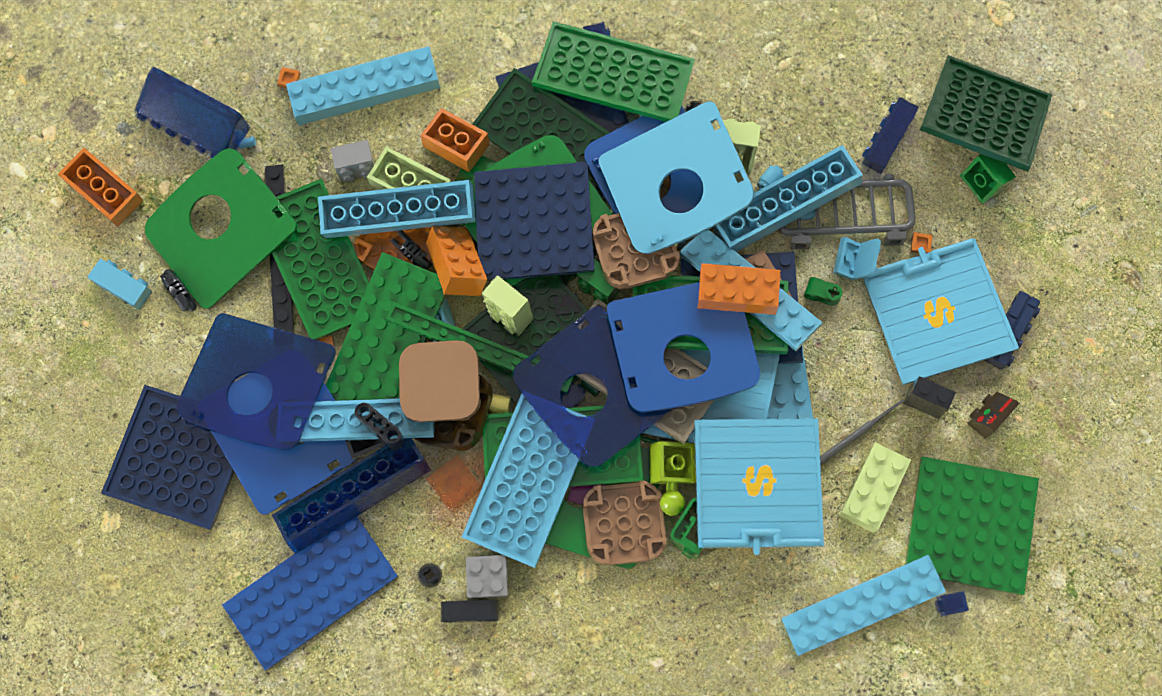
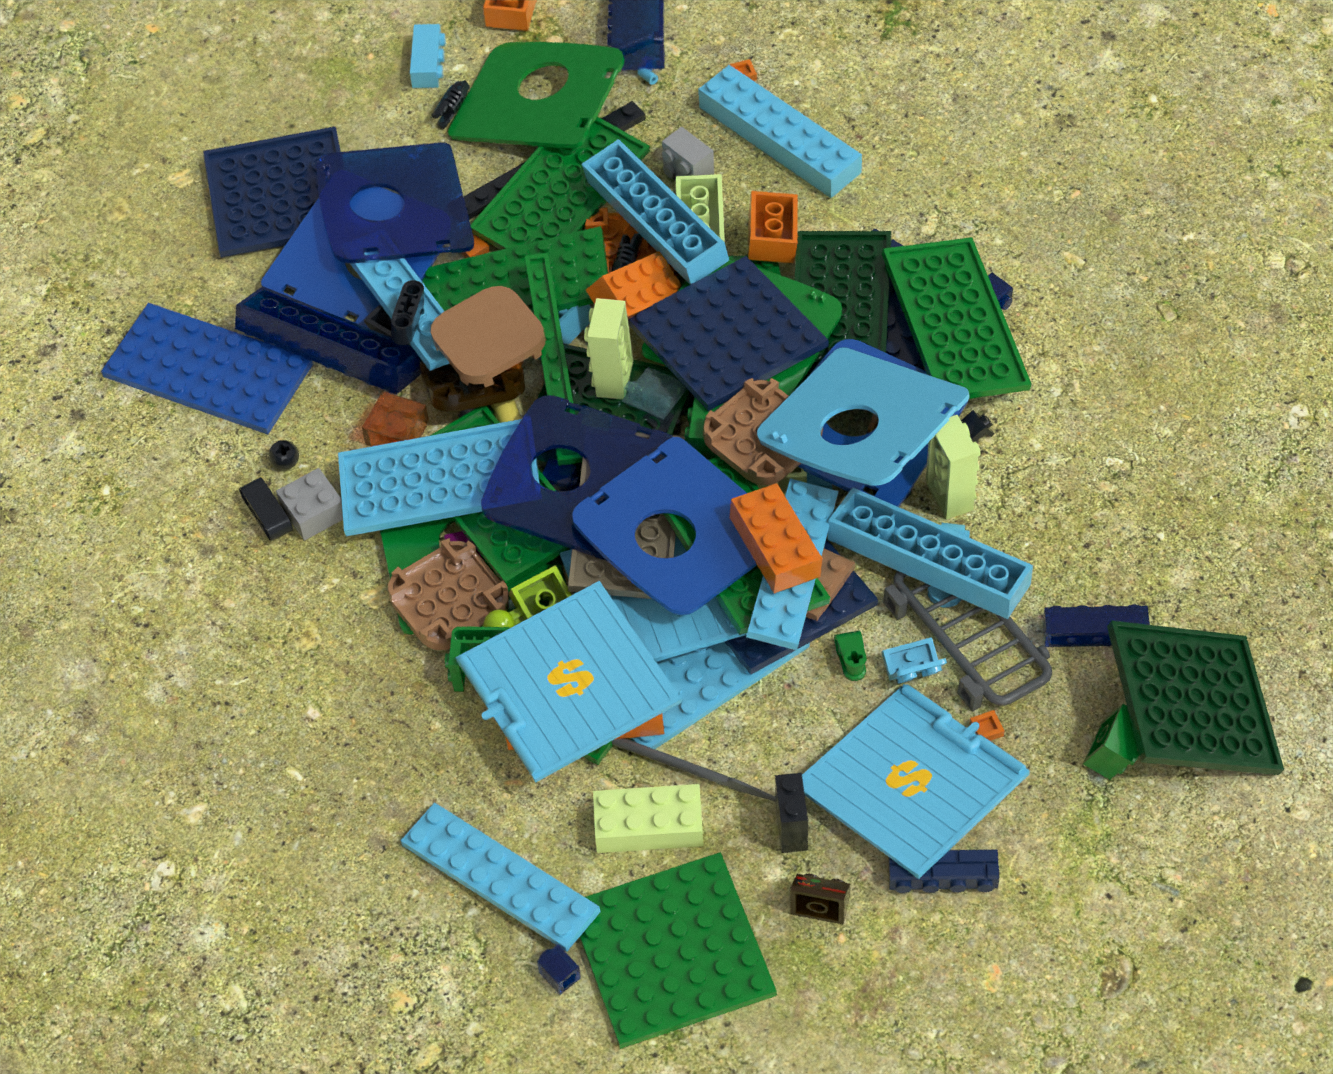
camera: 60 degrees right, 20 degrees down
none -> clear light blue hinge [622,367,687,420]

